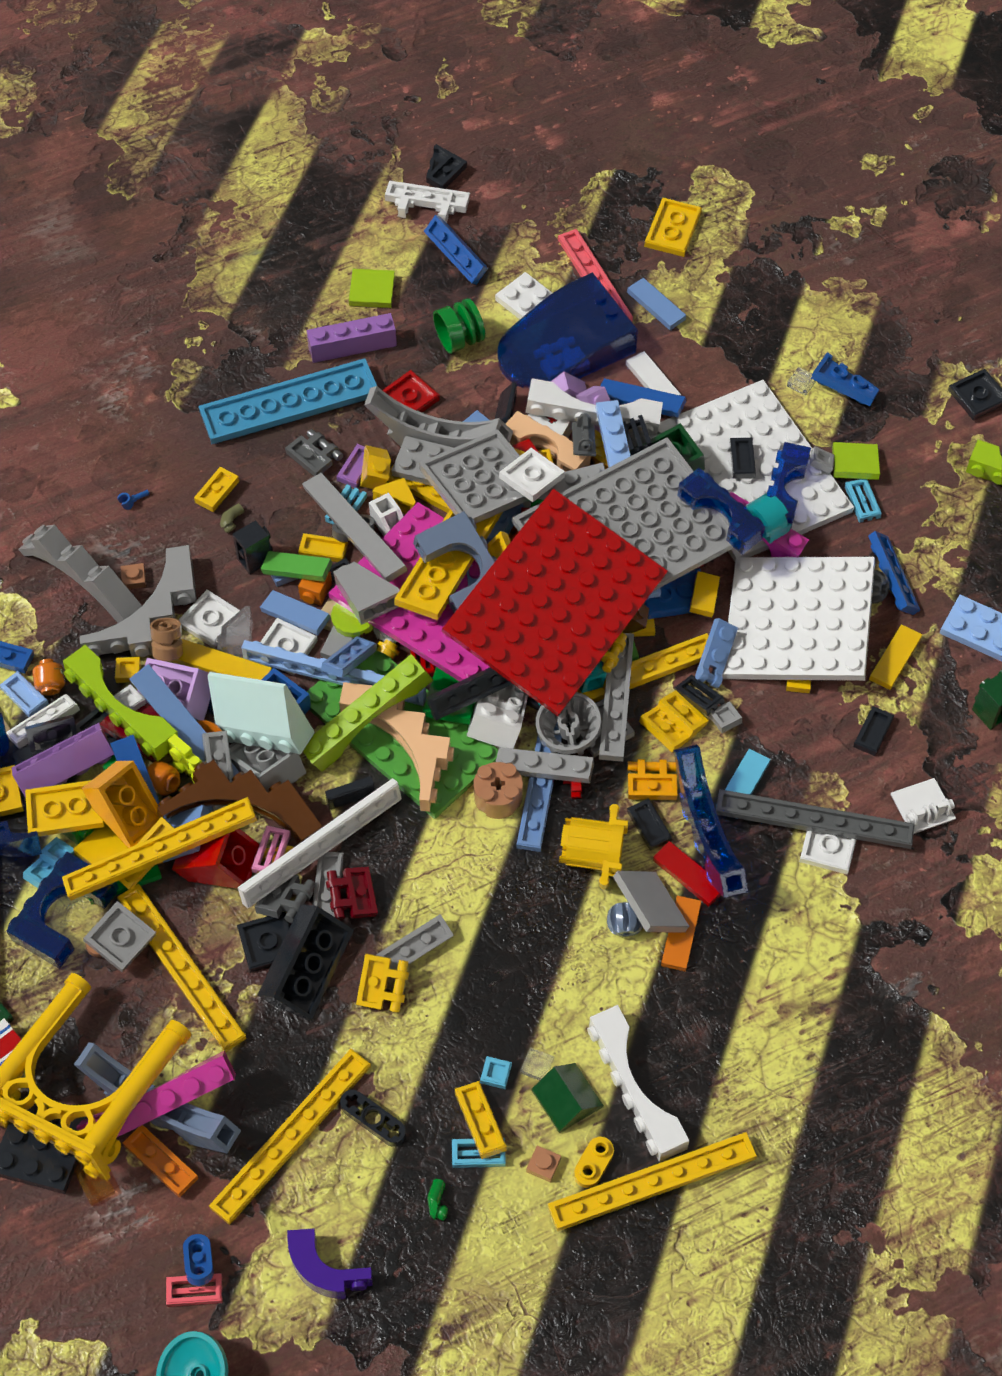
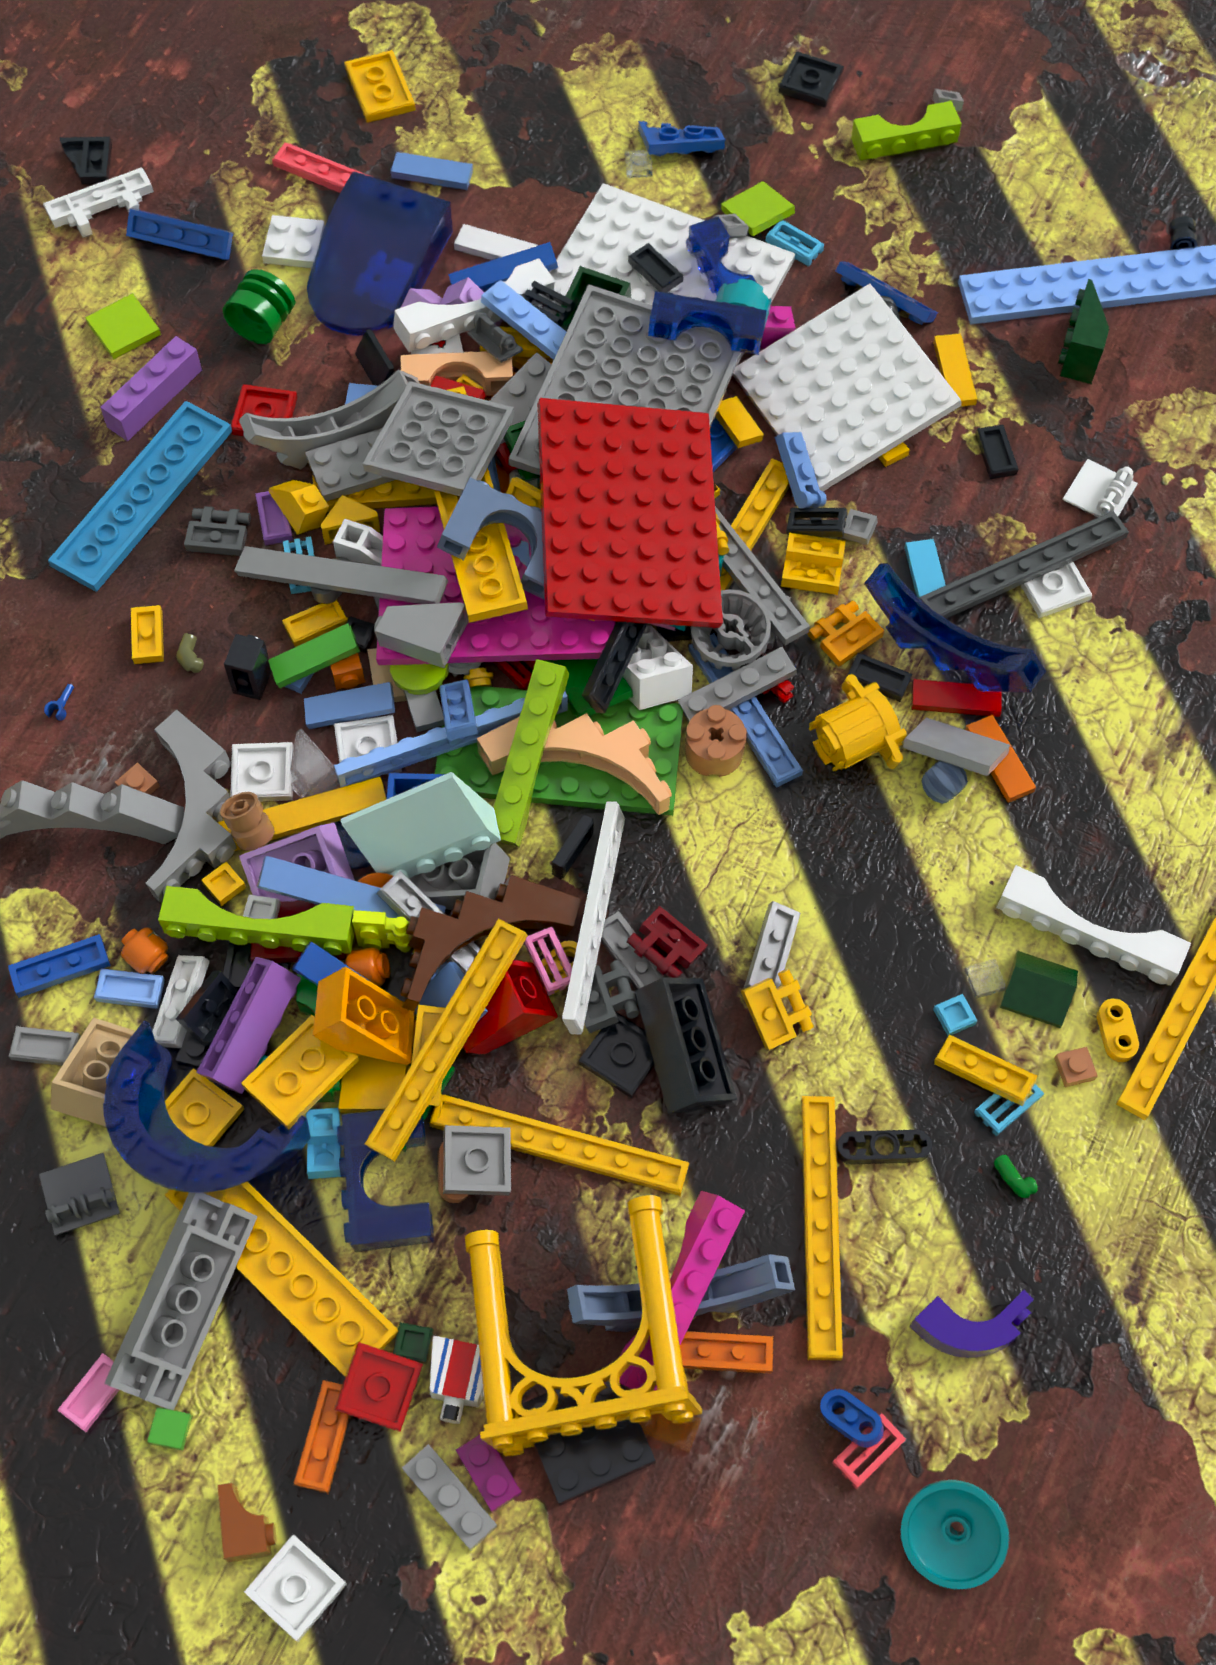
camera: 40 degrees left, 5 degrees up
white plate [499,448,565,502] -> none

